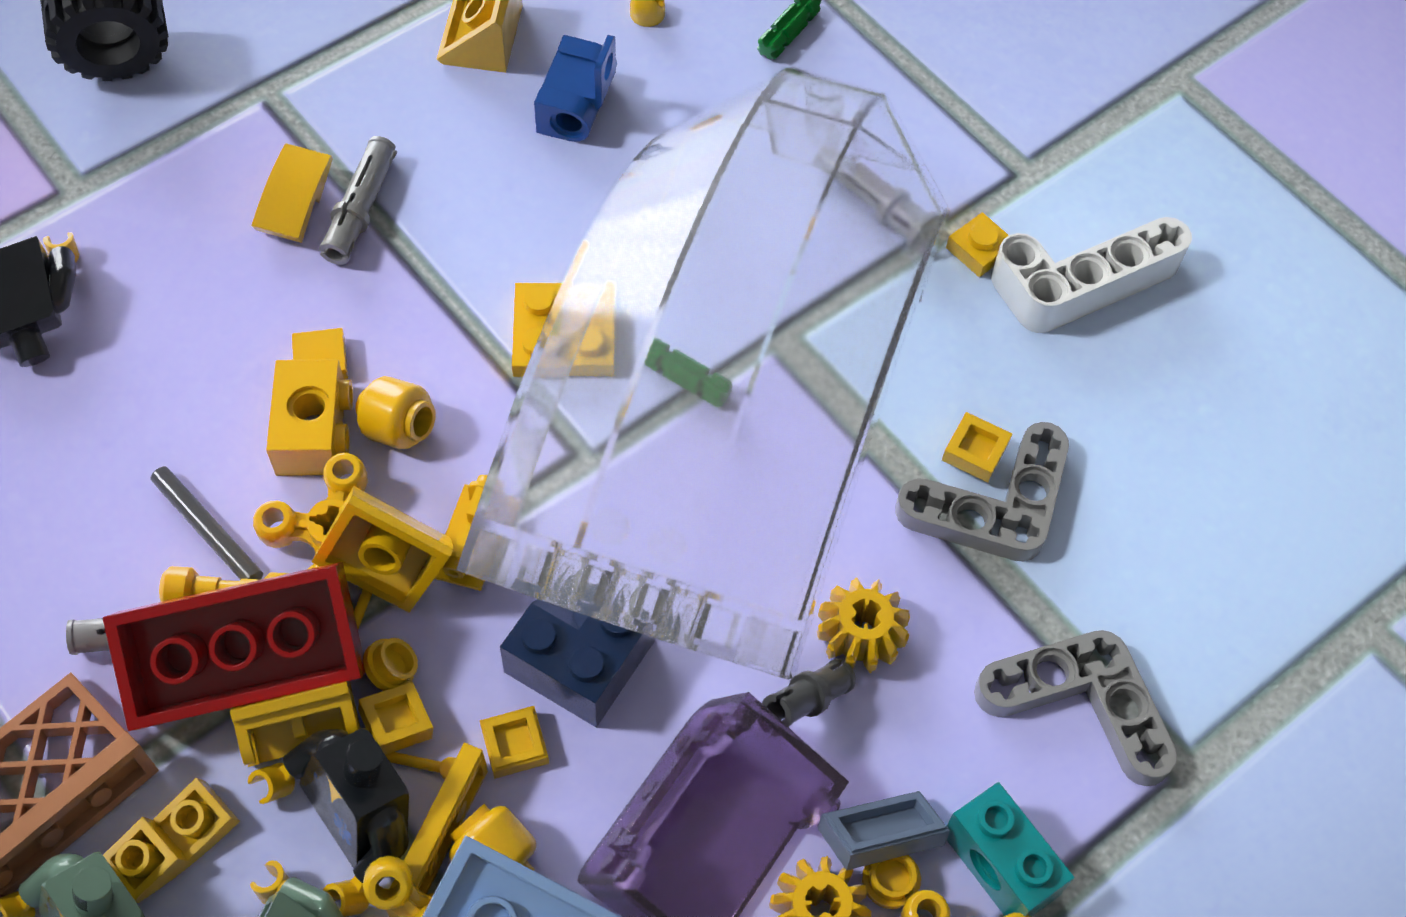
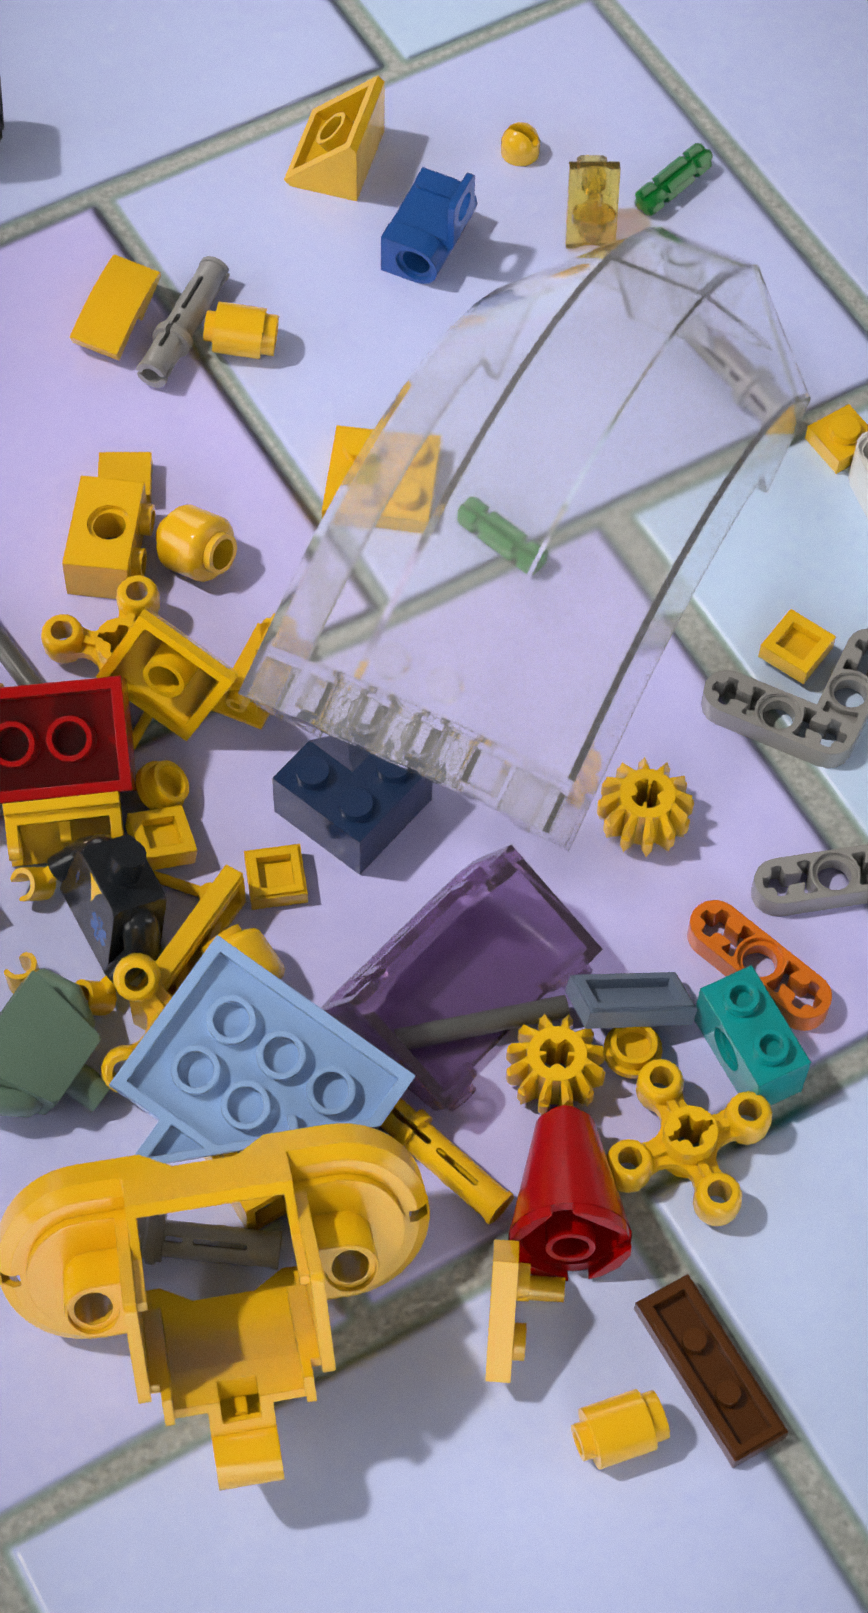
camera: 10 degrees right, 0 degrees up
dark grey pin [761,659,856,730] -> none
none -> yellow brick [203,301,279,359]
none -> dark grey bar [393,995,569,1052]
none -> clear yellow hips [565,155,621,249]
none -> orange beam [687,900,832,1031]

